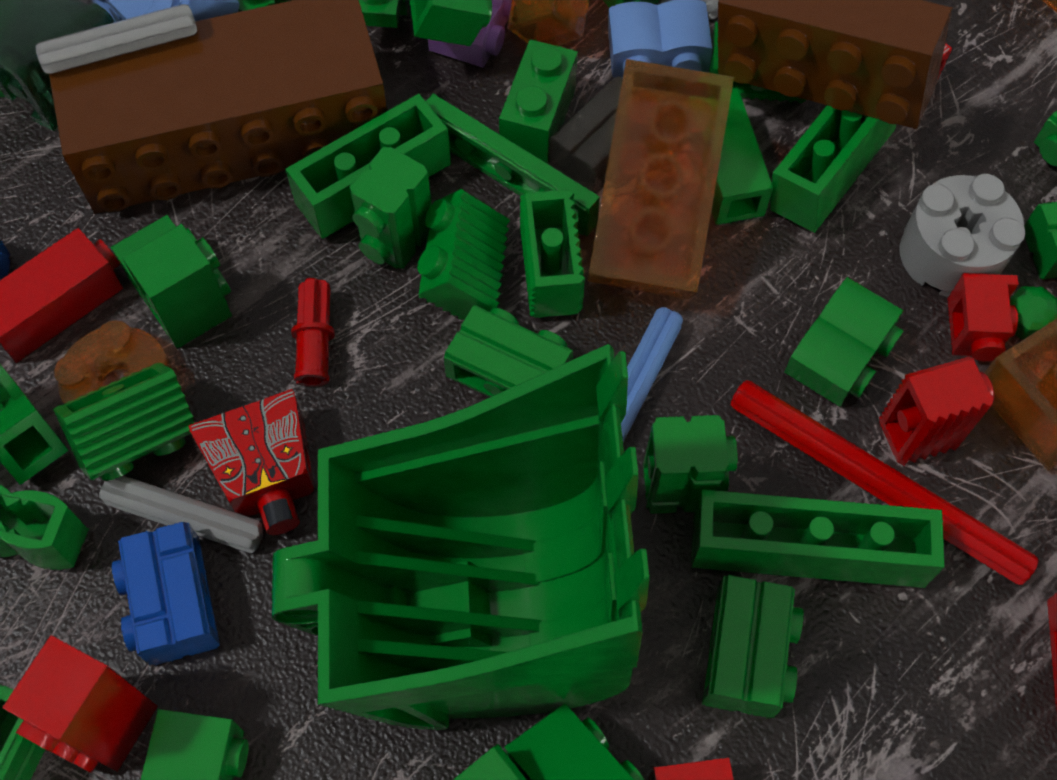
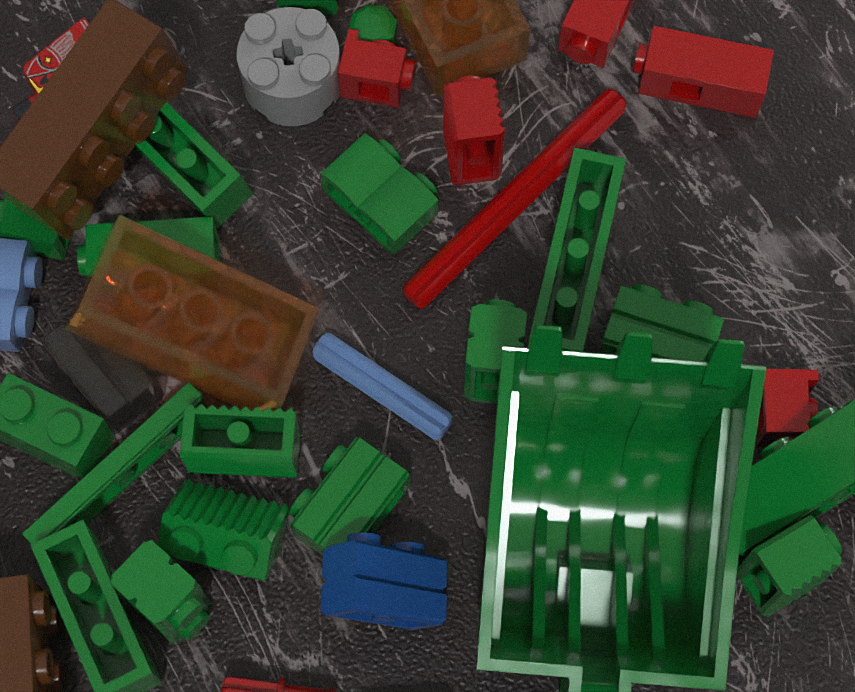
camera: 80 degrees left, 5 degrees up
none -> blue brick [320,533,447,630]

